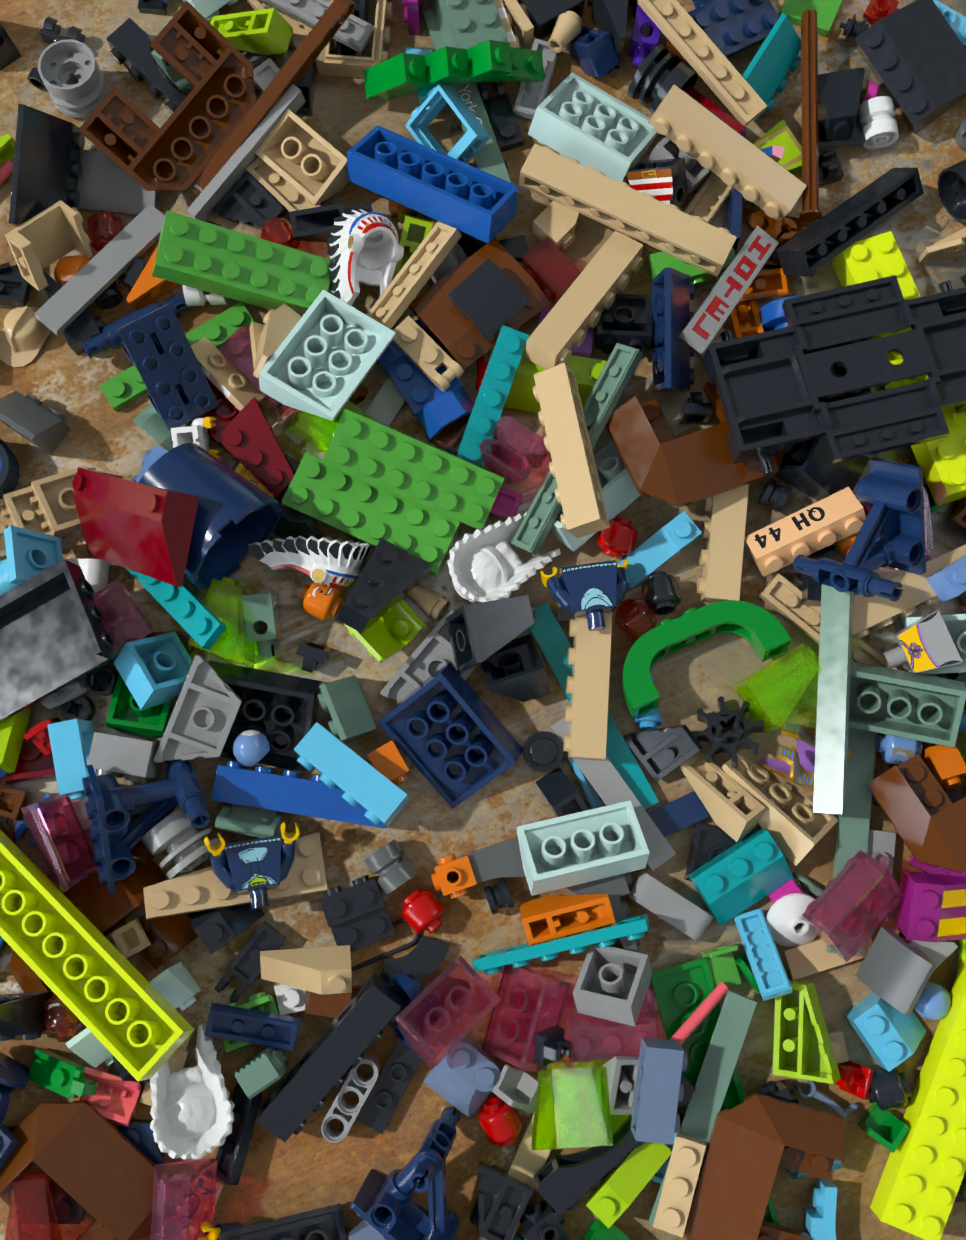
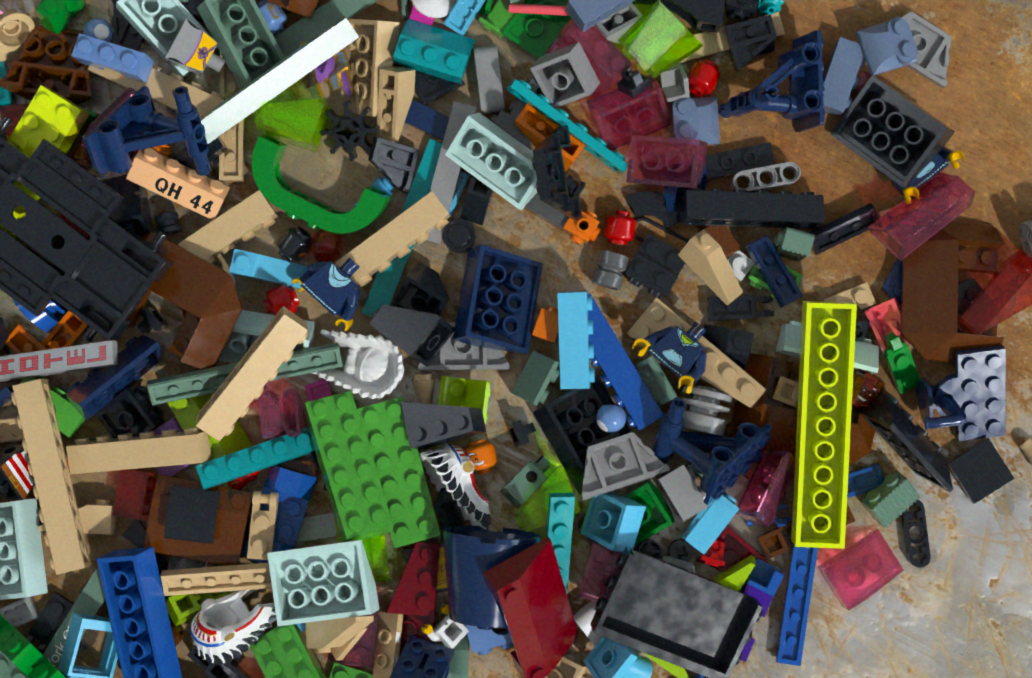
camera: 125 degrees left, 5 degrees up
white piece [150,1023,235,1160] -> none
none -> black wing [532,125,582,219]

